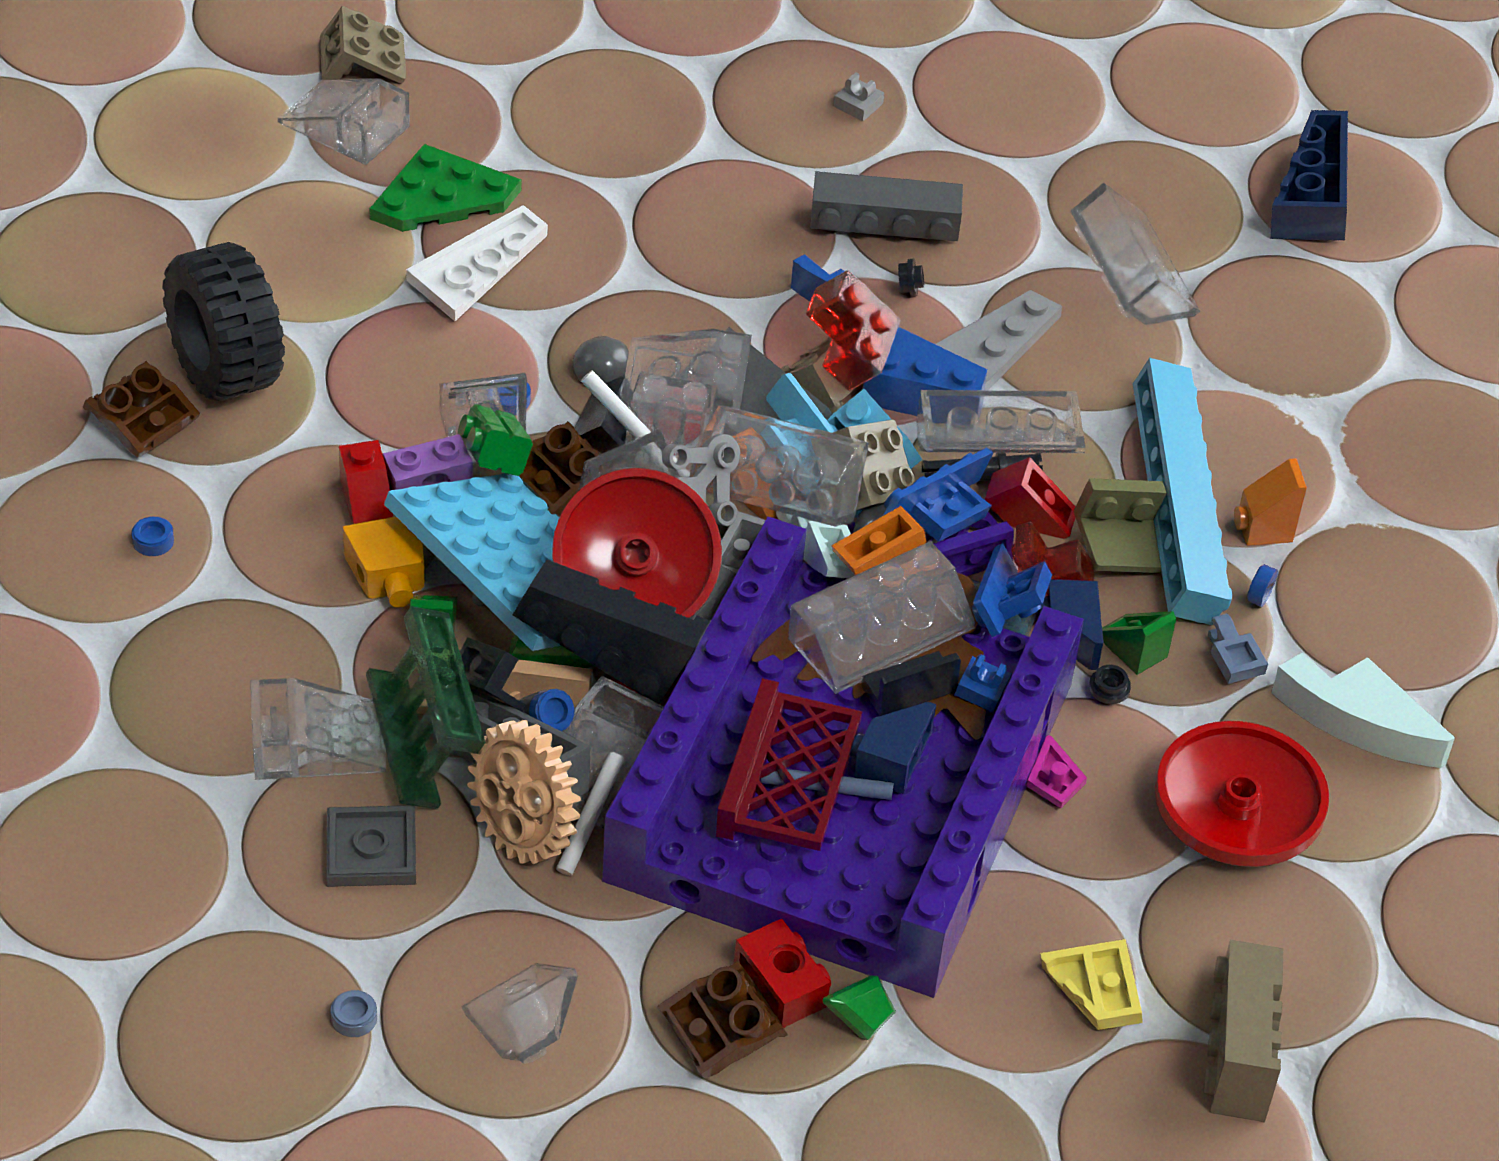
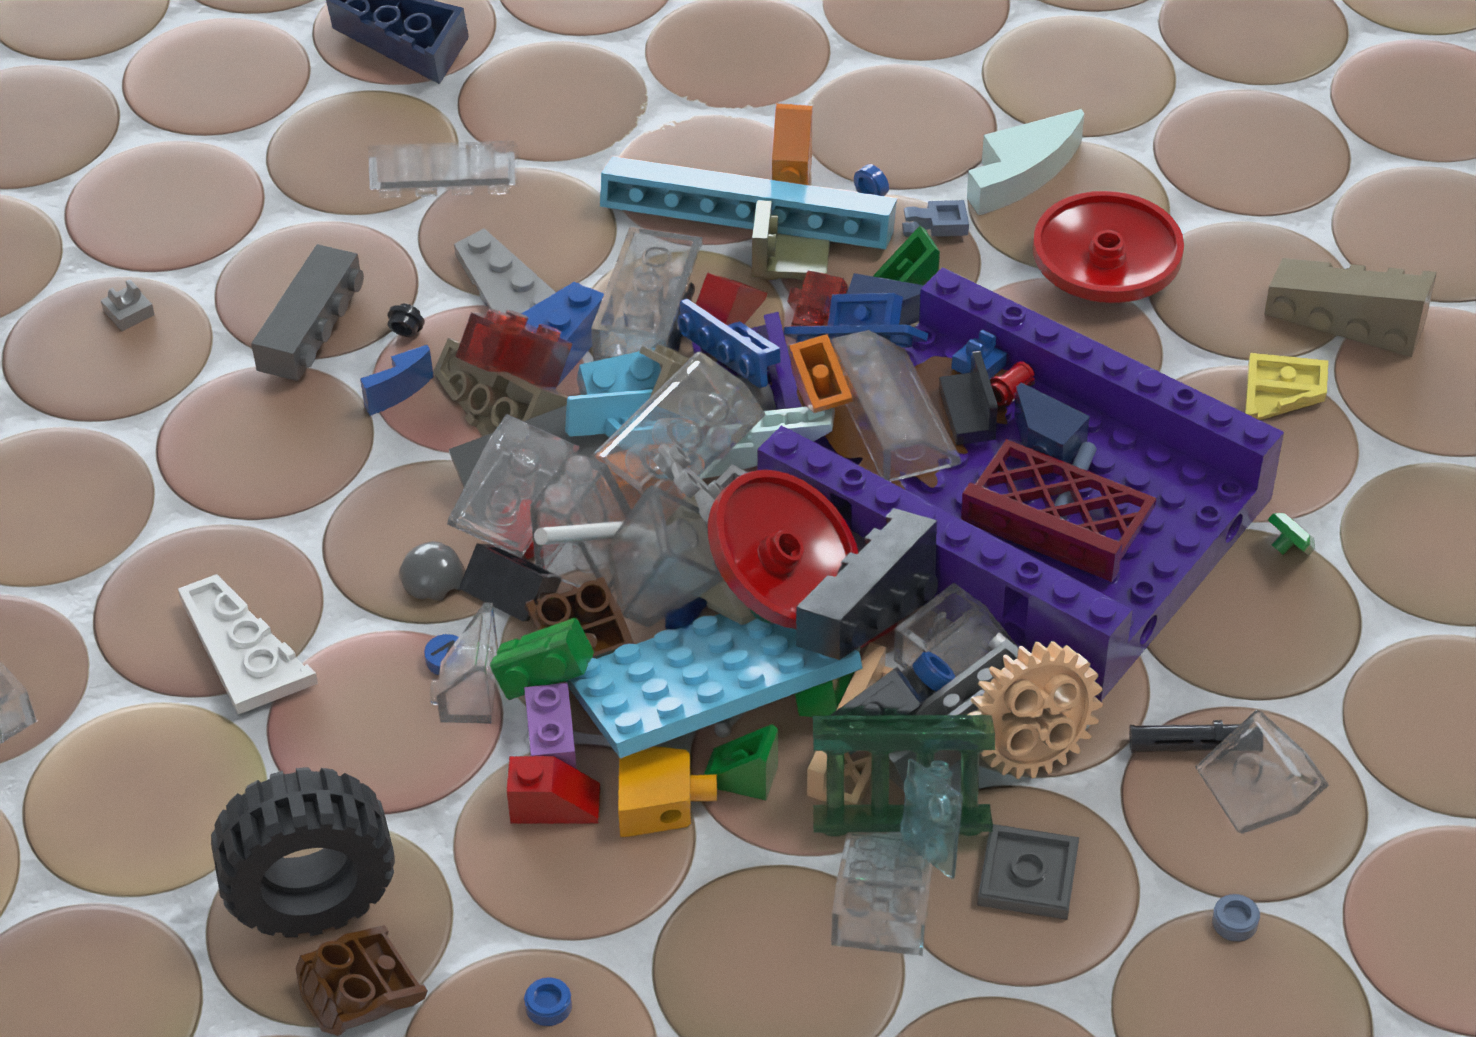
camera: 70 degrees left, 0 degrees up
green plate [370,144,522,232] -> none
reddish brown slope [658,961,788,1079] -> none
red brick [734,919,831,1028] -> none
none -> clear light blue hinge [900,758,963,879]
none -> red pin [990,361,1035,406]
none -> black pin [1129,720,1264,755]

